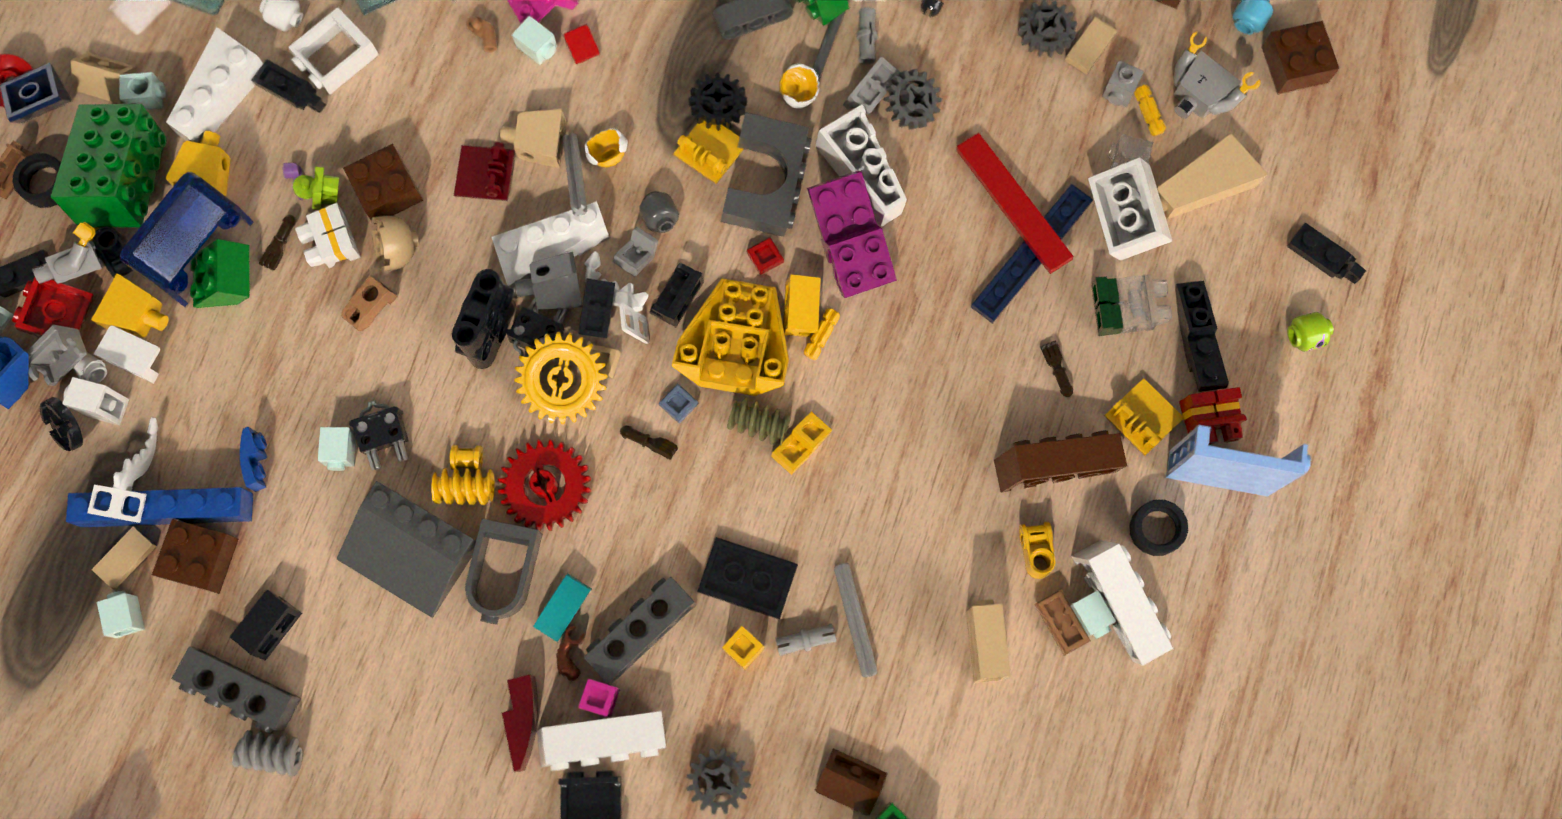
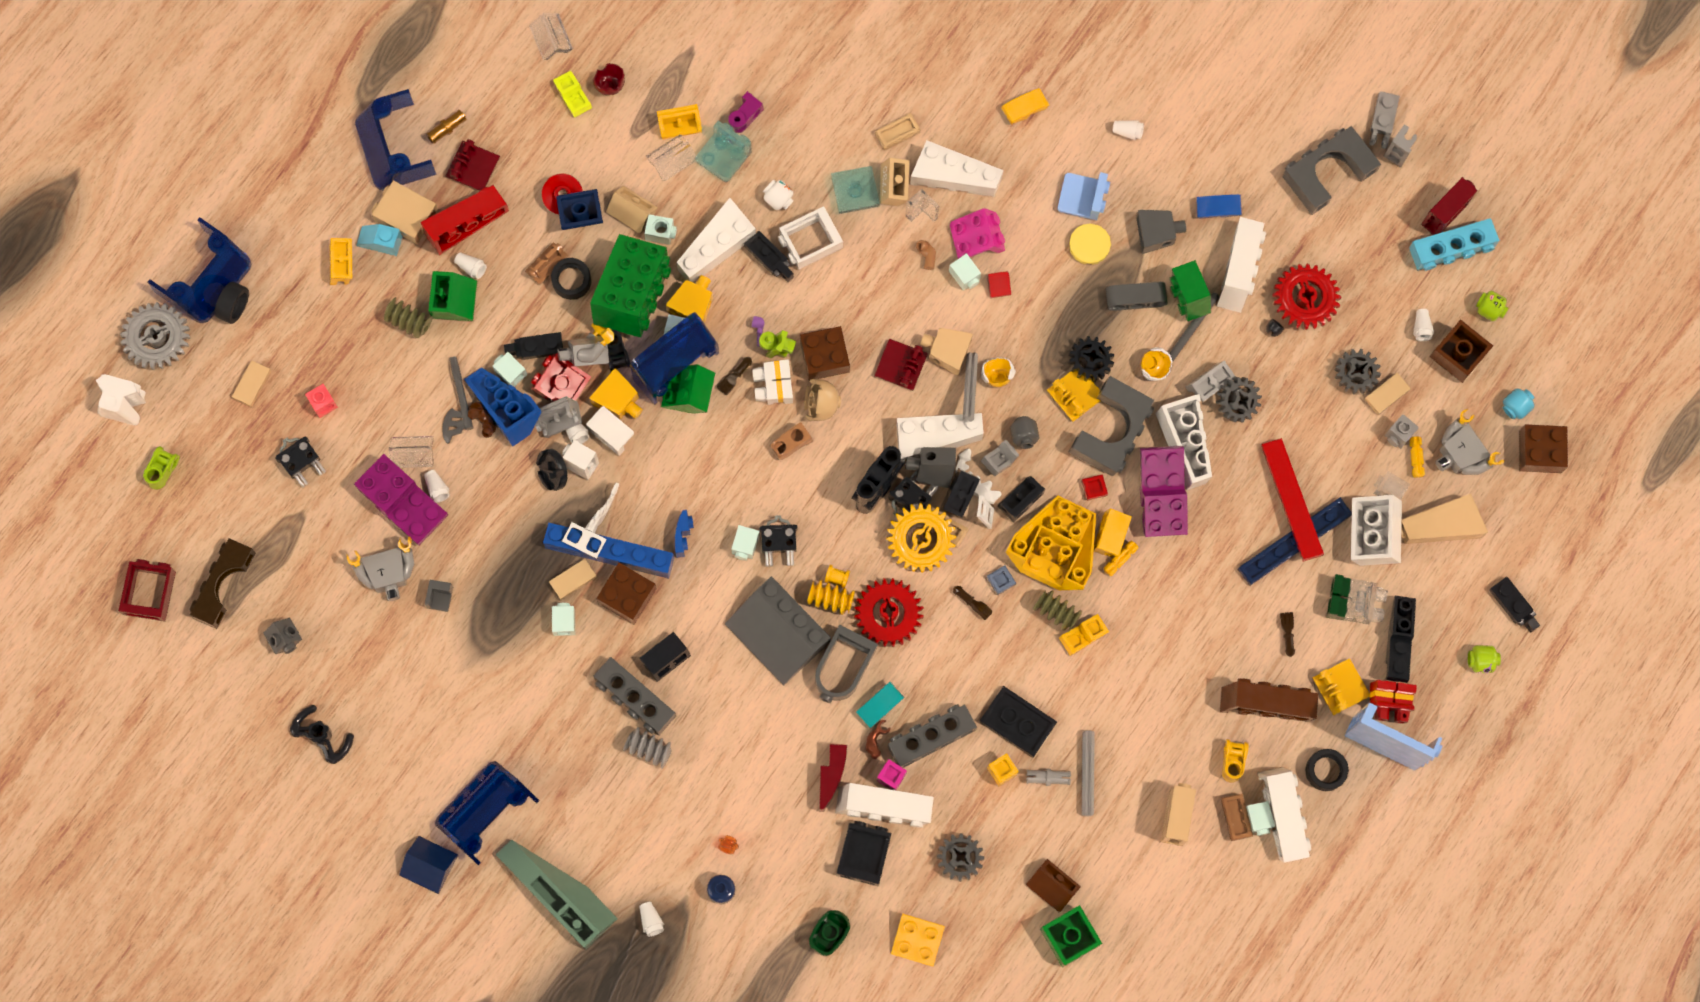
camera: 10 degrees right, 0 degrees up
light grey pin [857,7,878,64] -> none

